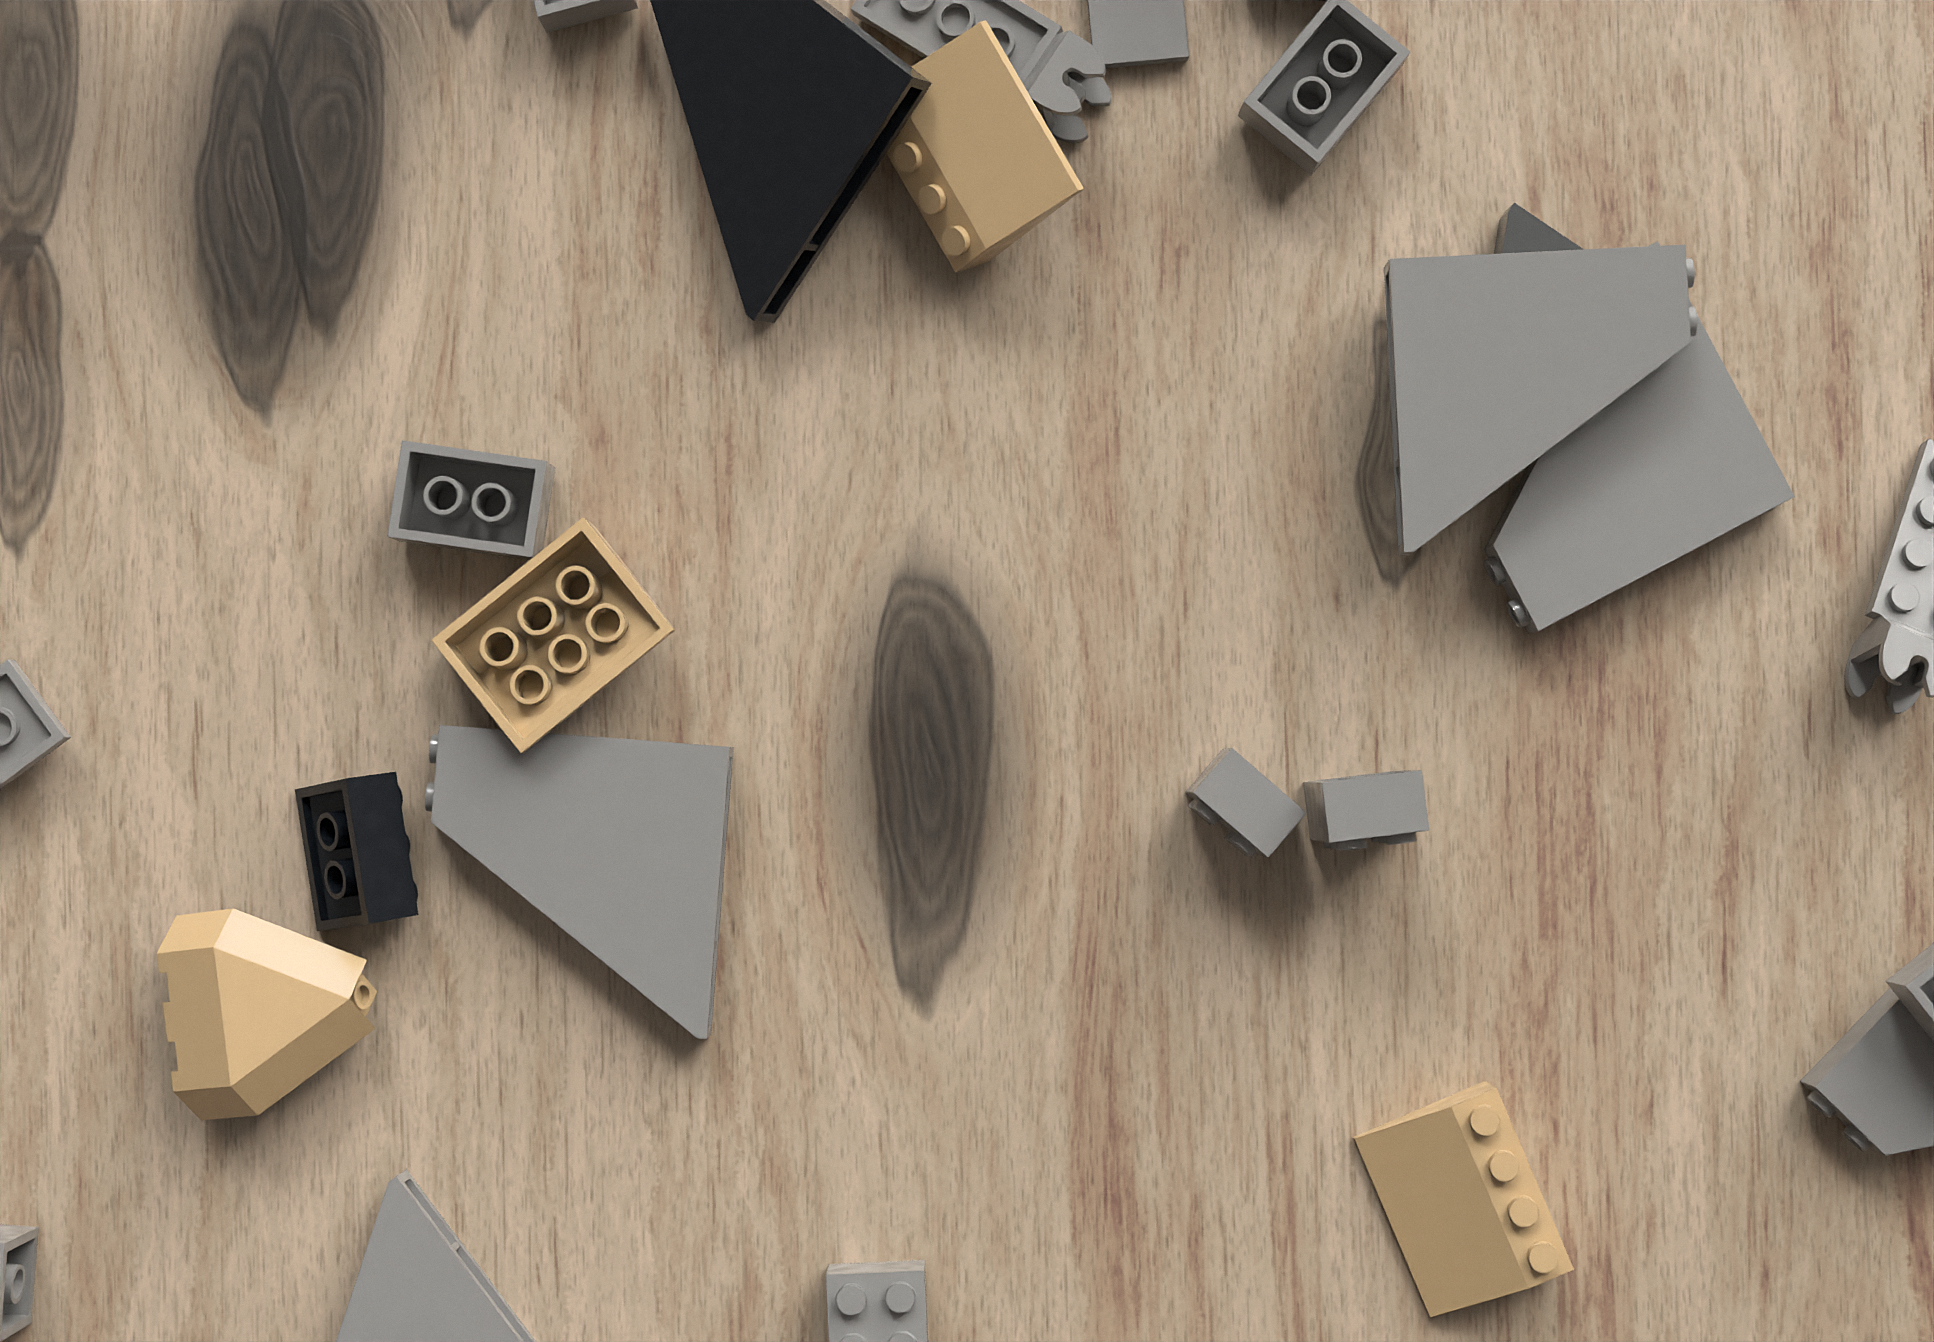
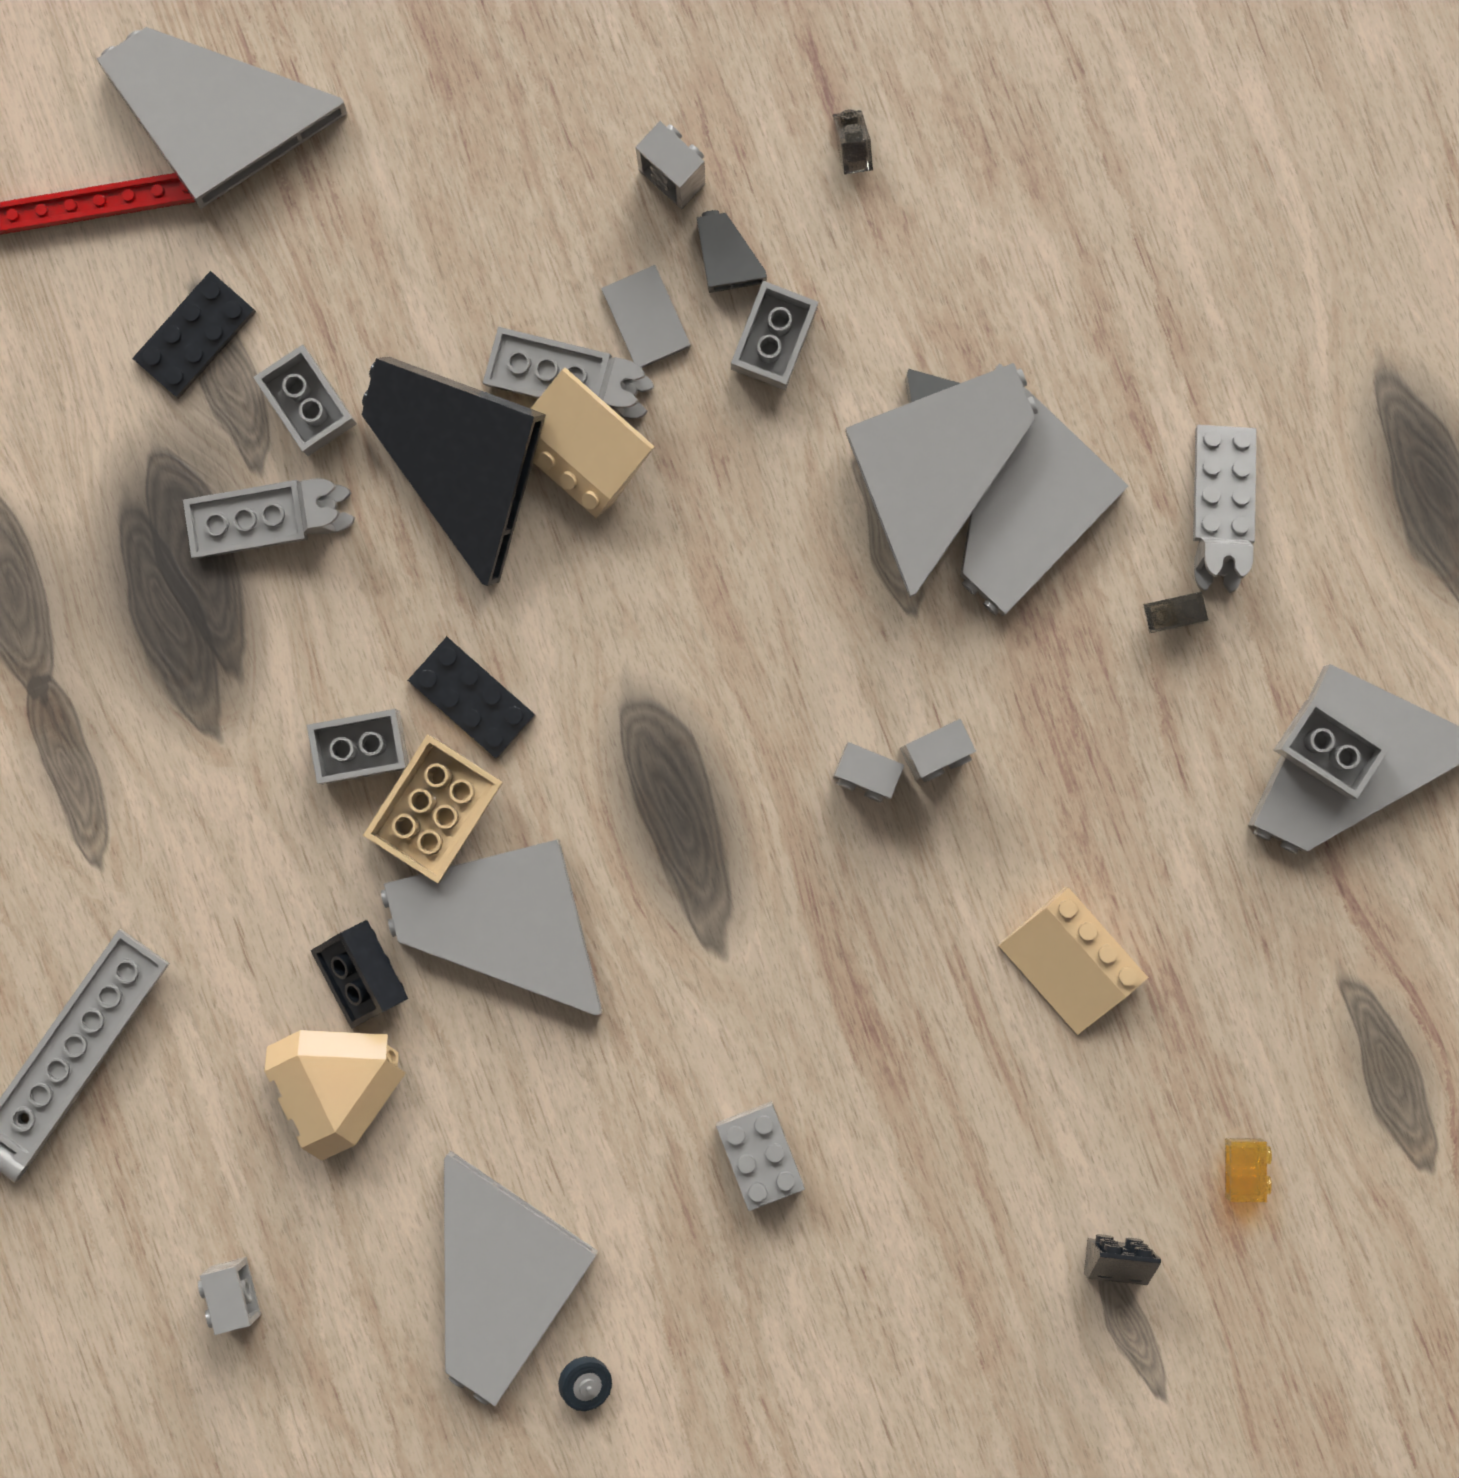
camera: 15 degrees left, 0 degrees up
none -> light grey hinge [183,478,355,559]
none -> black plate [407,636,536,759]
none -> clear smoke slope [1143,591,1208,634]

